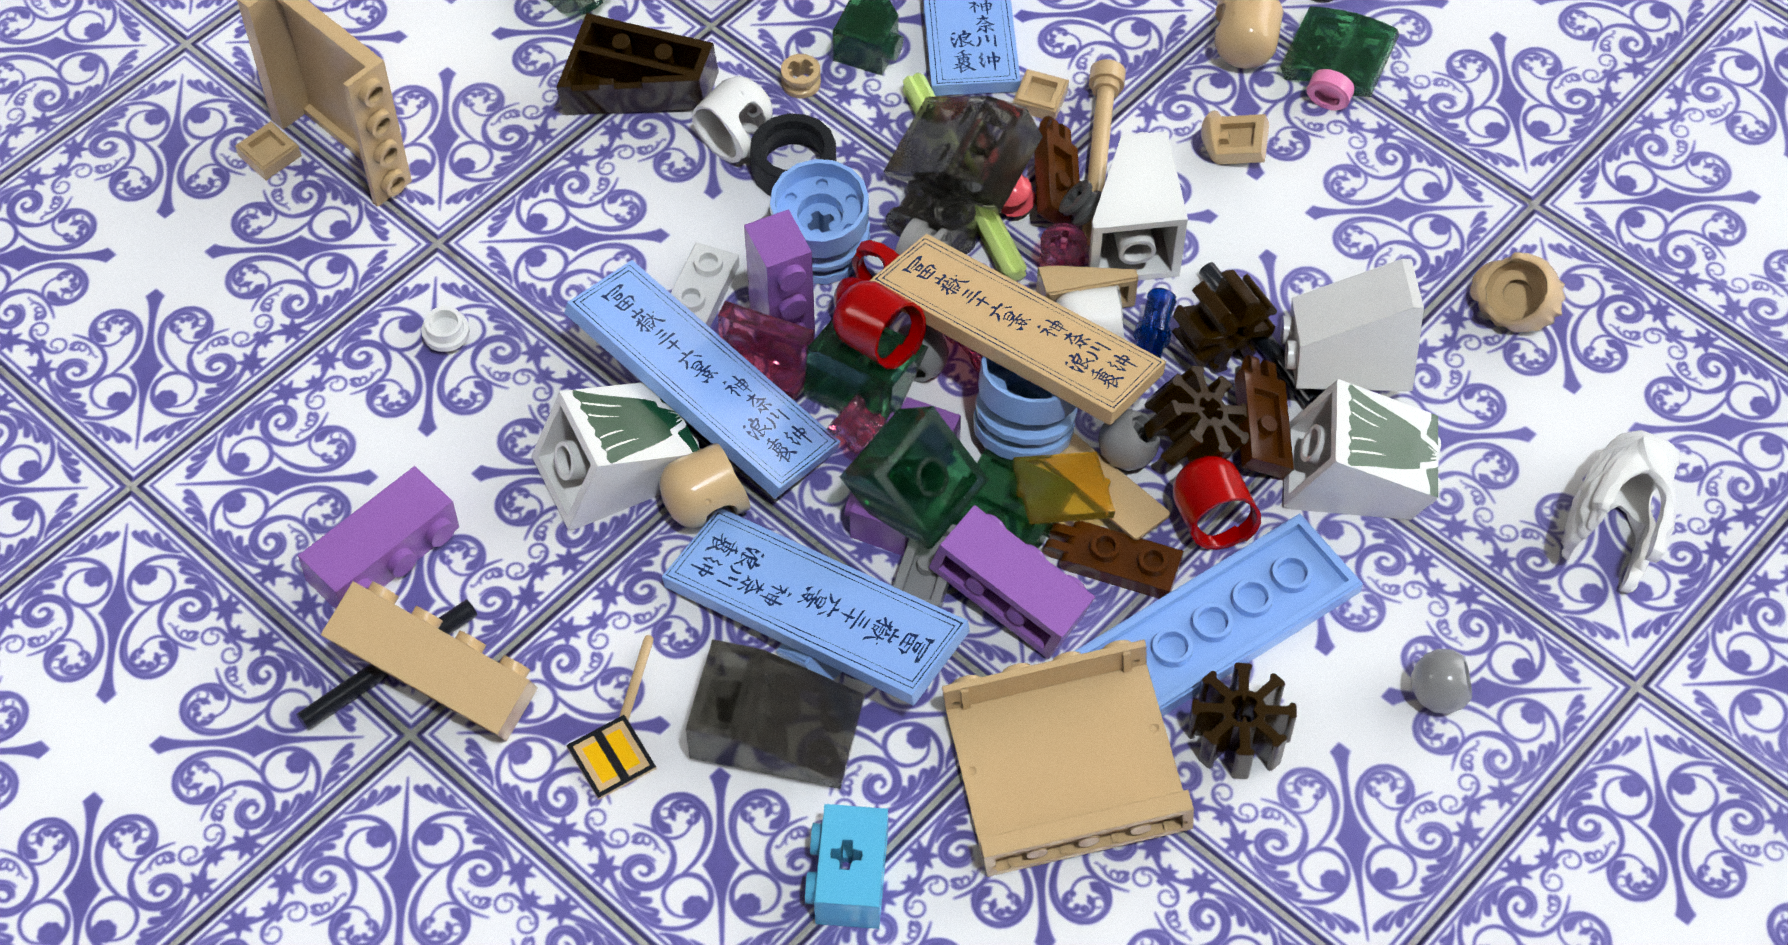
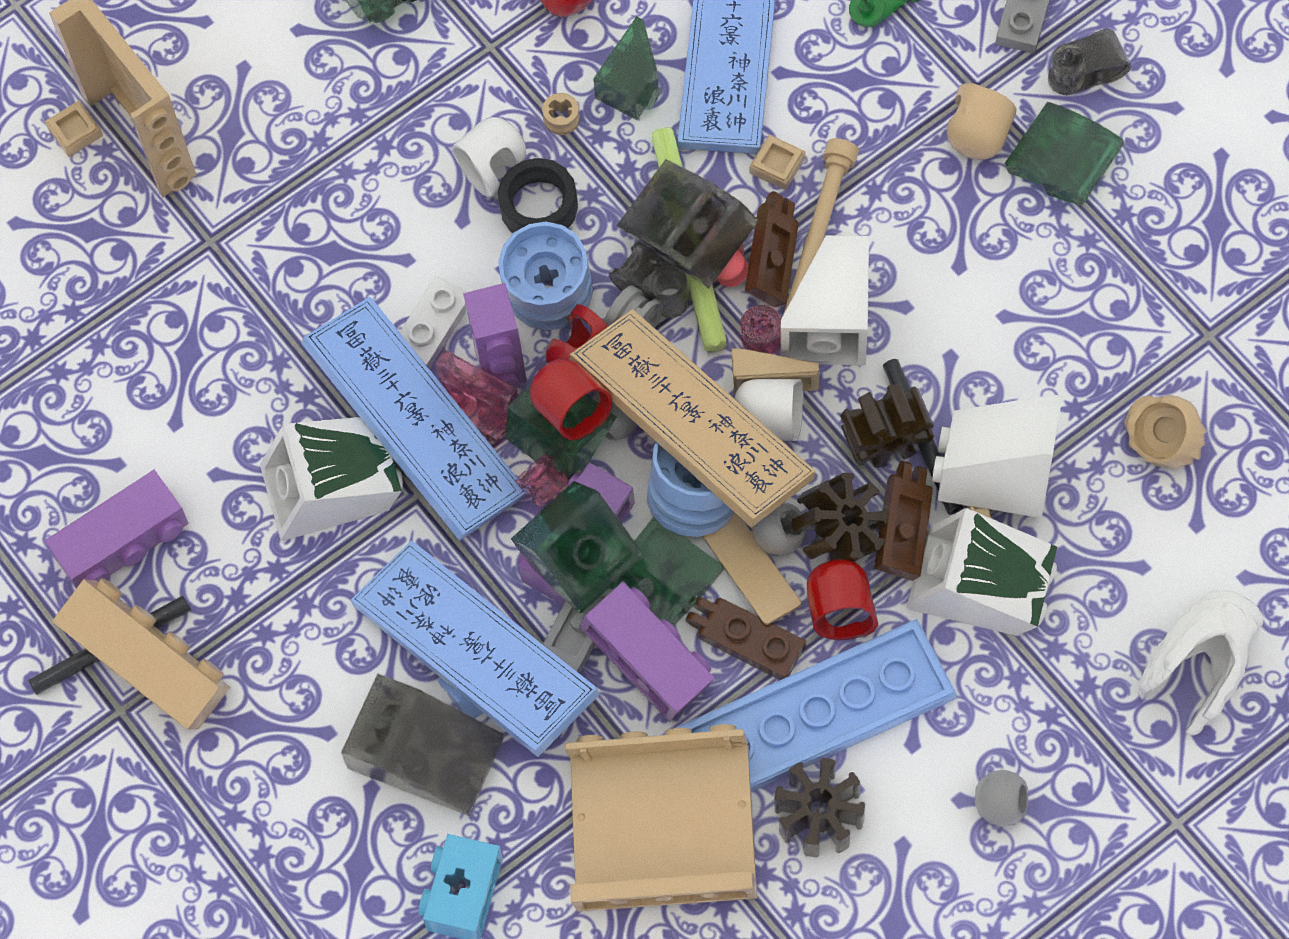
camera: 15 degrees right, 10 degrees up
white plate [421,306,470,352] -> none
dark brown wedge [556,13,719,115] -> none
piece [566,635,657,800] -> none
tan helmet [659,443,751,528] -> none
clear yellow piece [1012,452,1115,524] -> none
dark grey bush [1059,180,1102,227] -> none
clear blue pin [1133,288,1177,358] -> none
tan plate [1201,110,1269,165] -> none
bright pink tile [1307,69,1354,110] -> none

